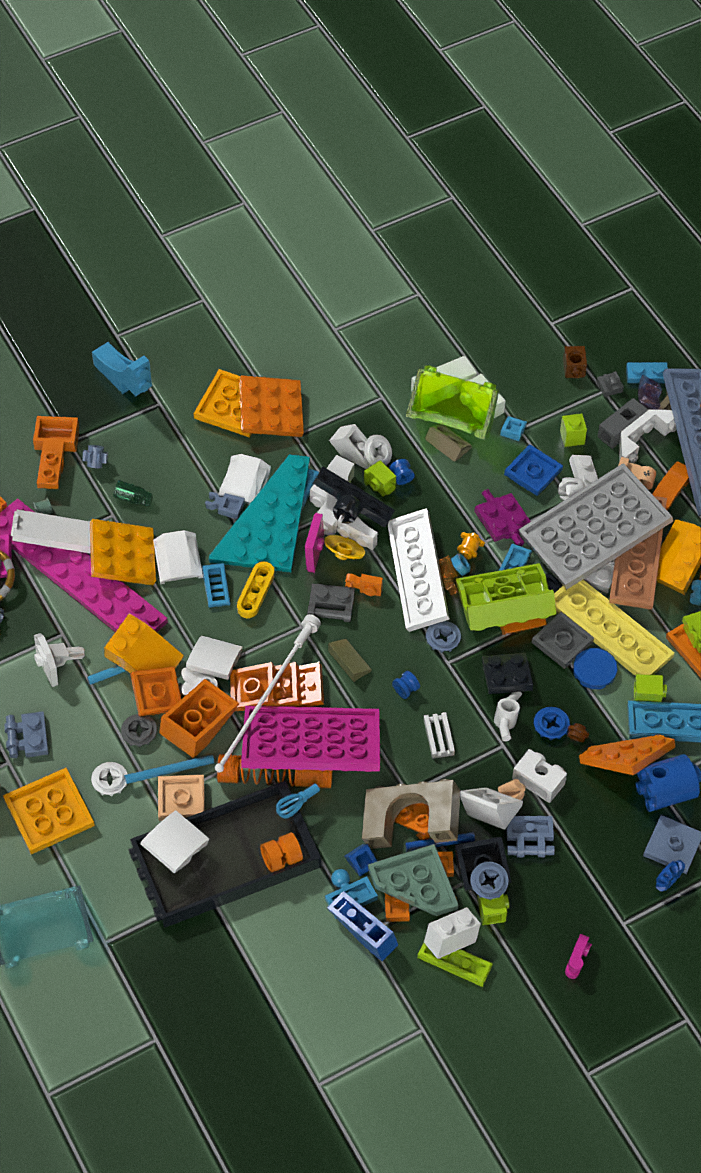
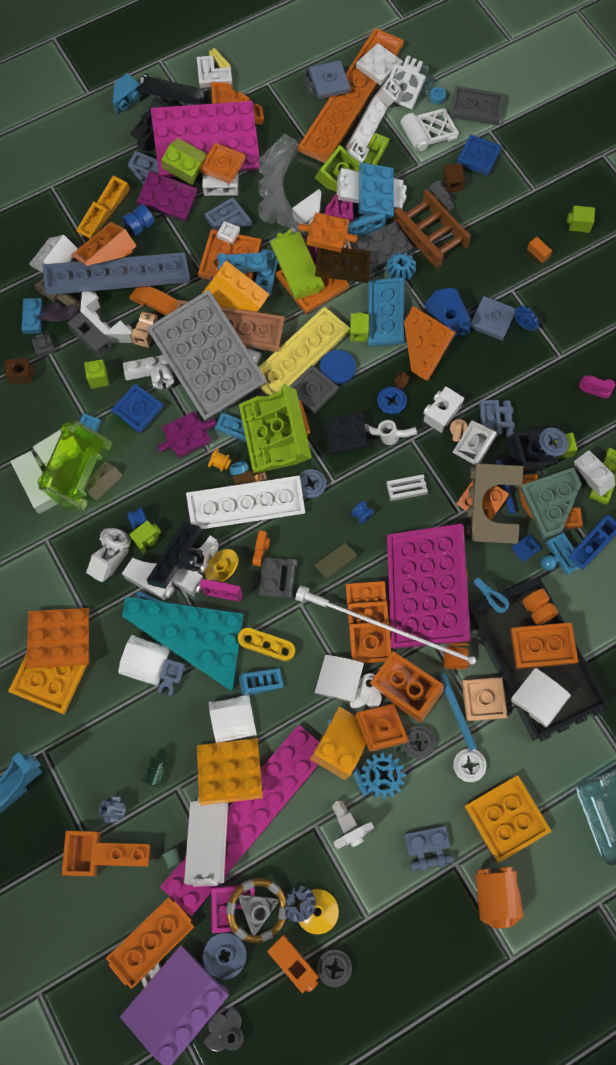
camera: 90 degrees left, 15 degrees up
none -> dark azure gear [360,753,406,800]
none -> orange plate [510,622,578,669]

